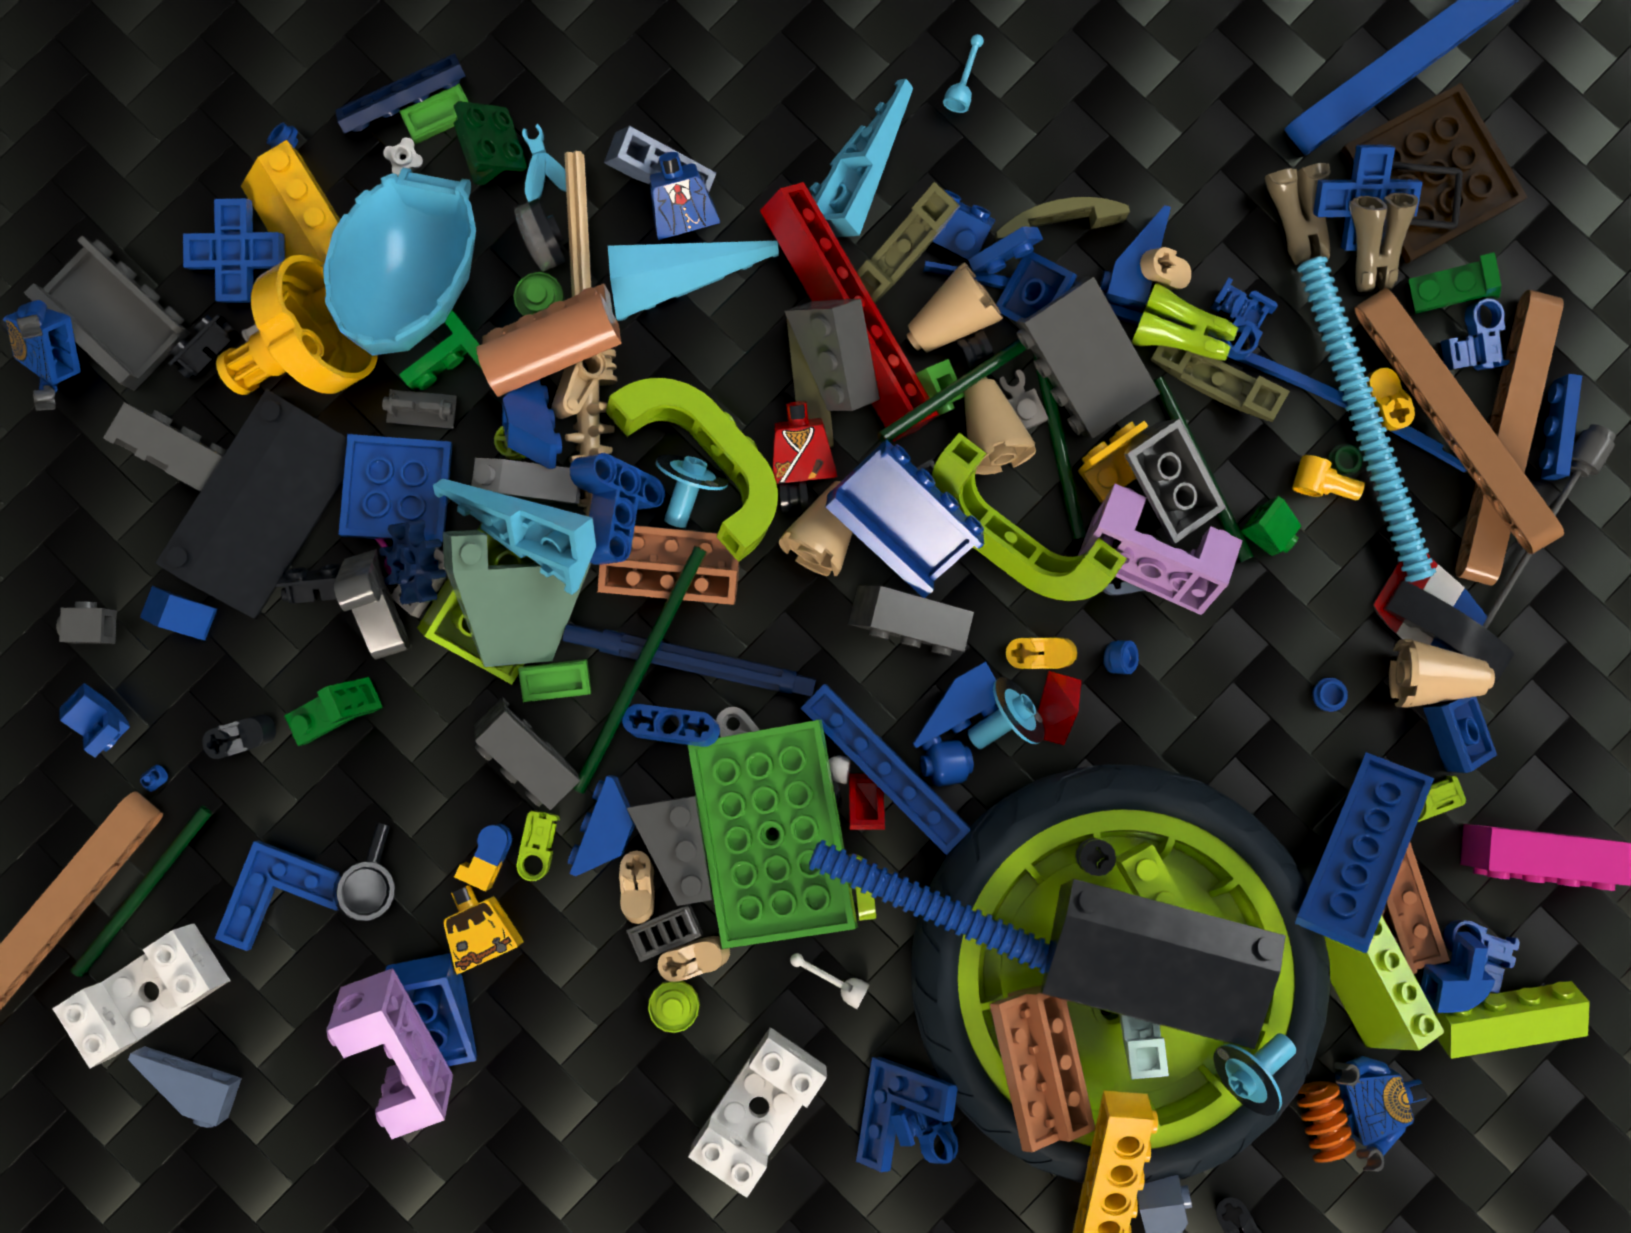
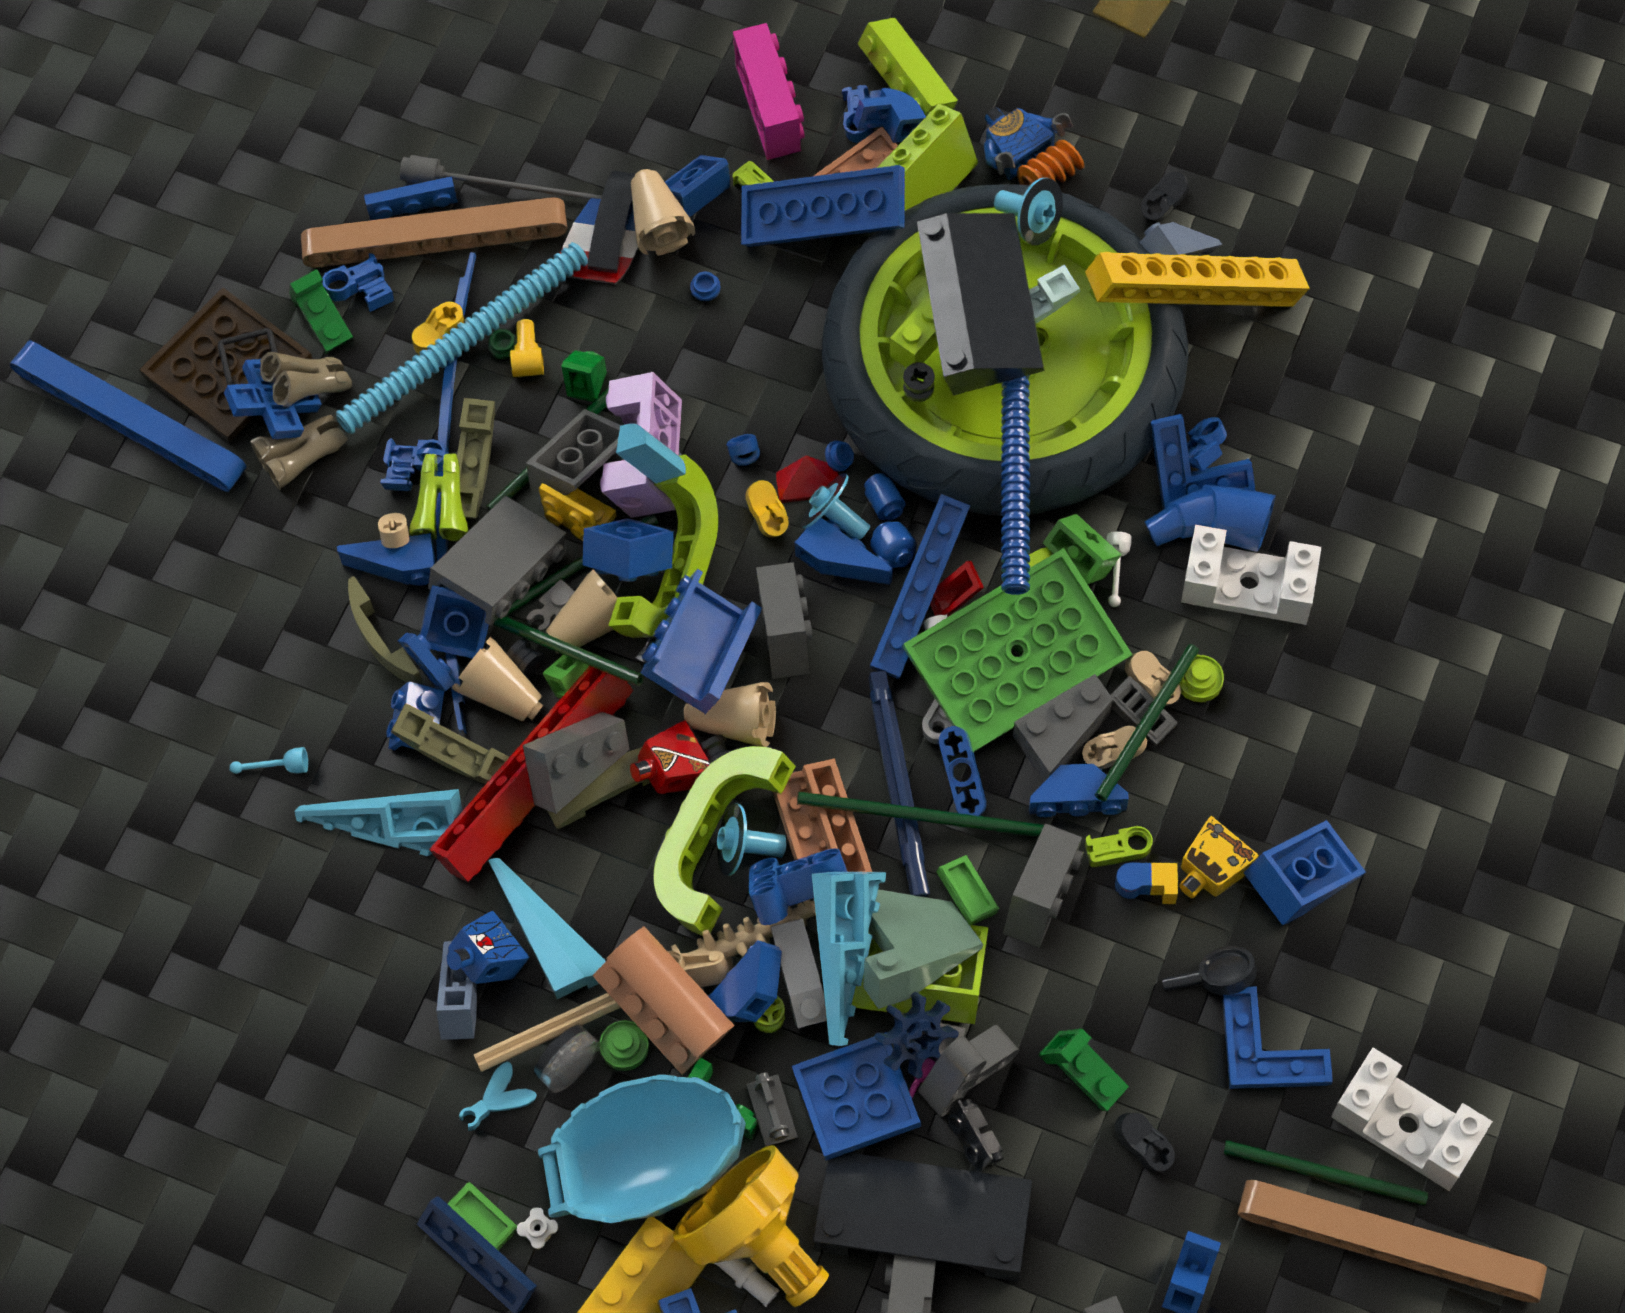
camera: 110 degrees left, 20 degrees down
sand blue slope [128,1046,242,1128] -> none
blue slope [140,586,217,640] -> none
blue rock [140,765,168,792] -> none
lavender plate [327,968,453,1139] -> none
dark green bracket [453,101,527,185] -> none
nougat brick [990,985,1095,1153] -> none
medium nougat beam [1354,288,1564,554] -> none
none -> blue brick [582,518,674,581]
none -> medium azure brick [616,424,686,484]
none -> blue plate [825,441,854,472]
none -> blue brick [864,473,906,521]
none -> bright green brick [1042,514,1122,584]
none -> dark green piece [1095,644,1199,802]
none -> blue piece [1144,484,1276,552]

